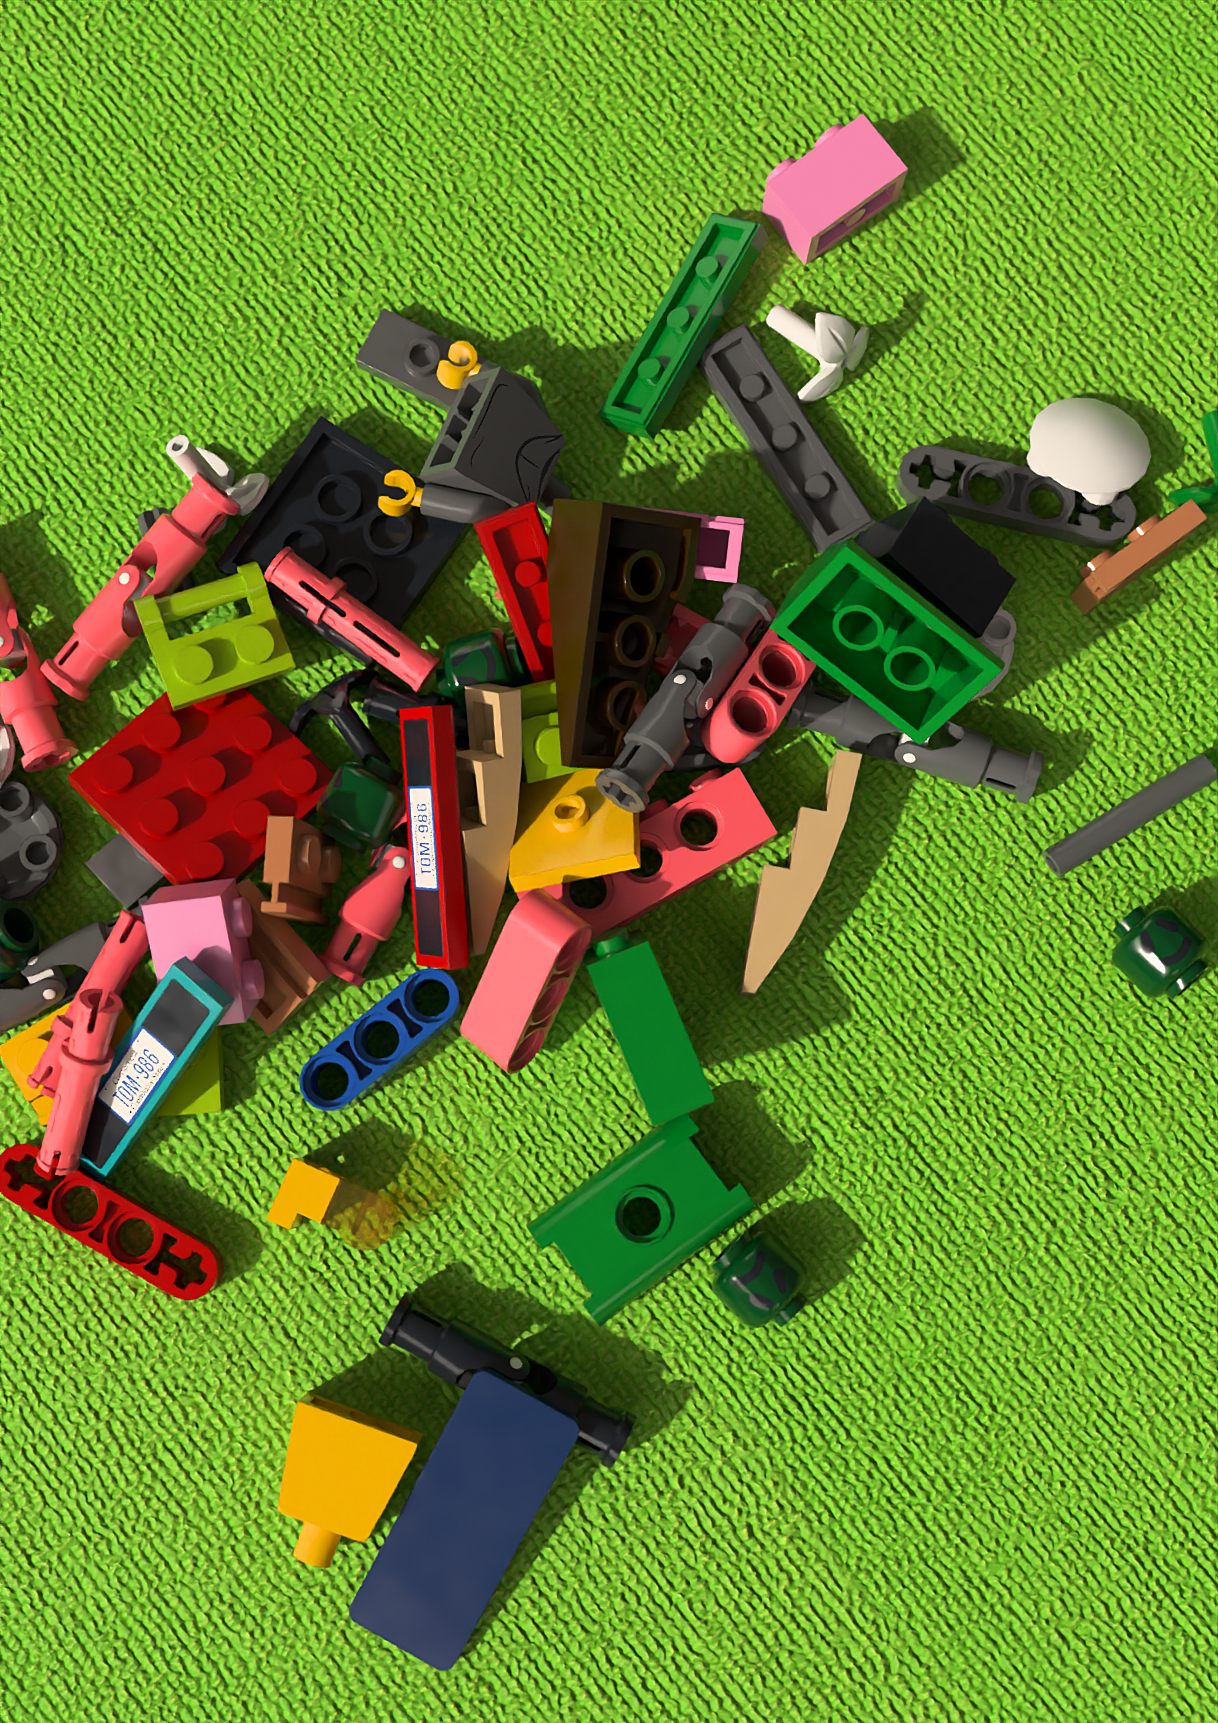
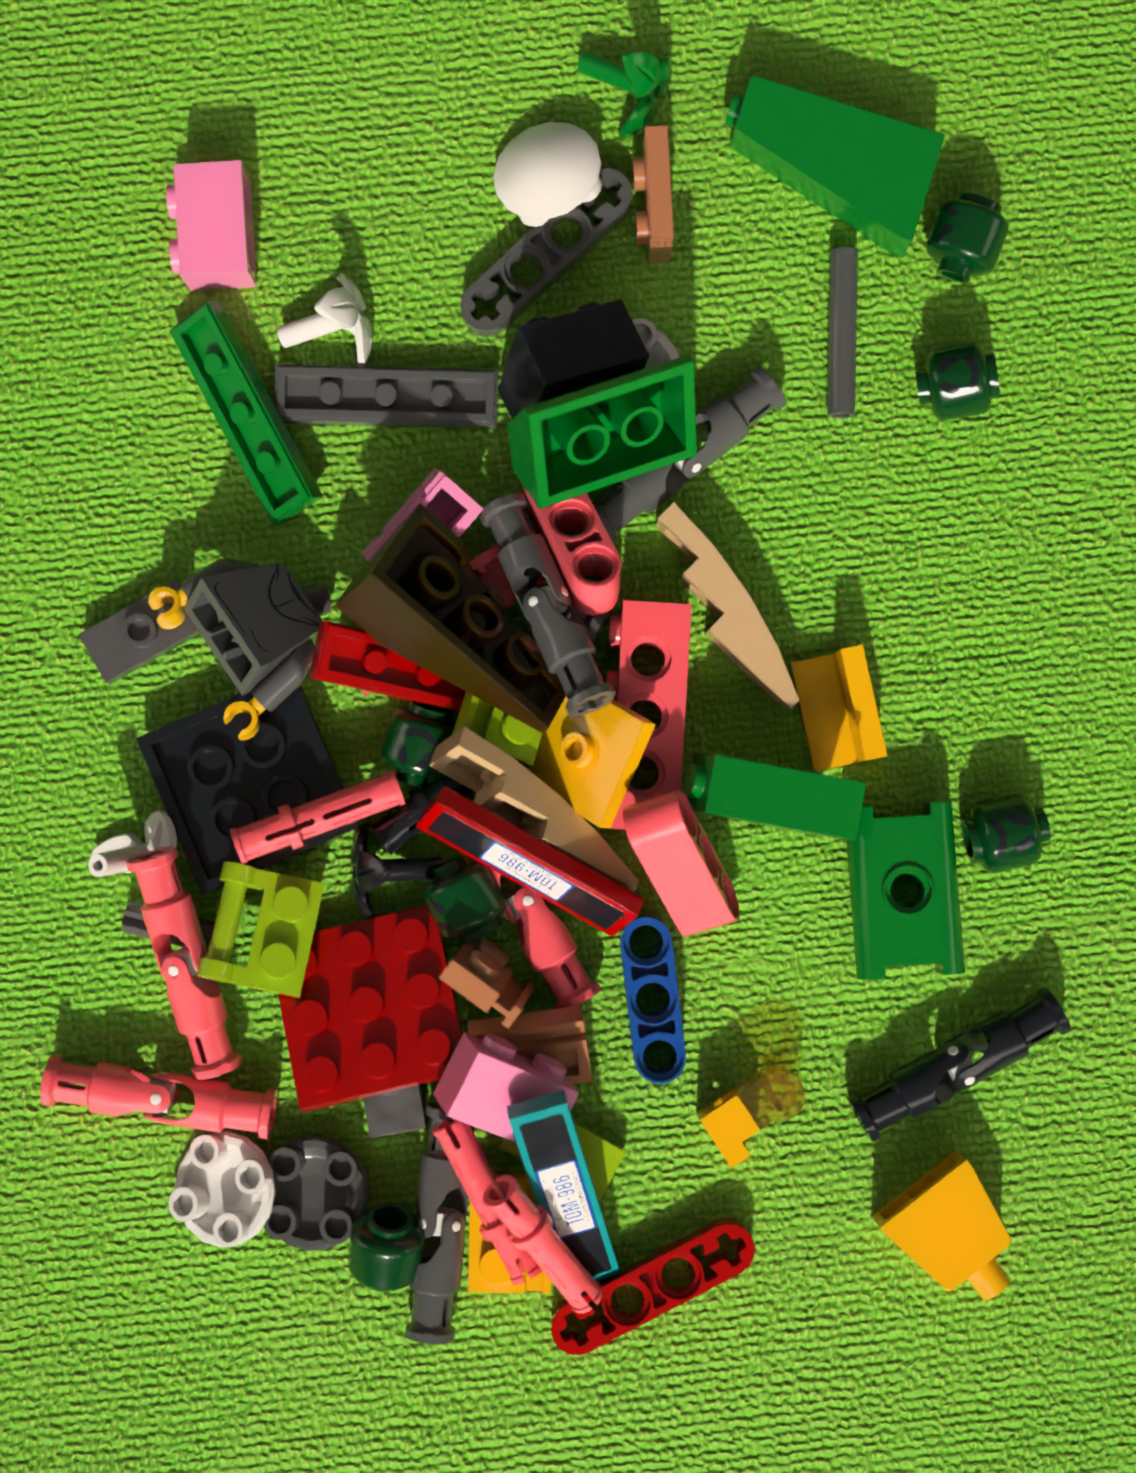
camera: 55 degrees left, 5 degrees up
dark blue piece [349,1368,581,1671] -> none
none -> yellow panel [789,644,887,772]

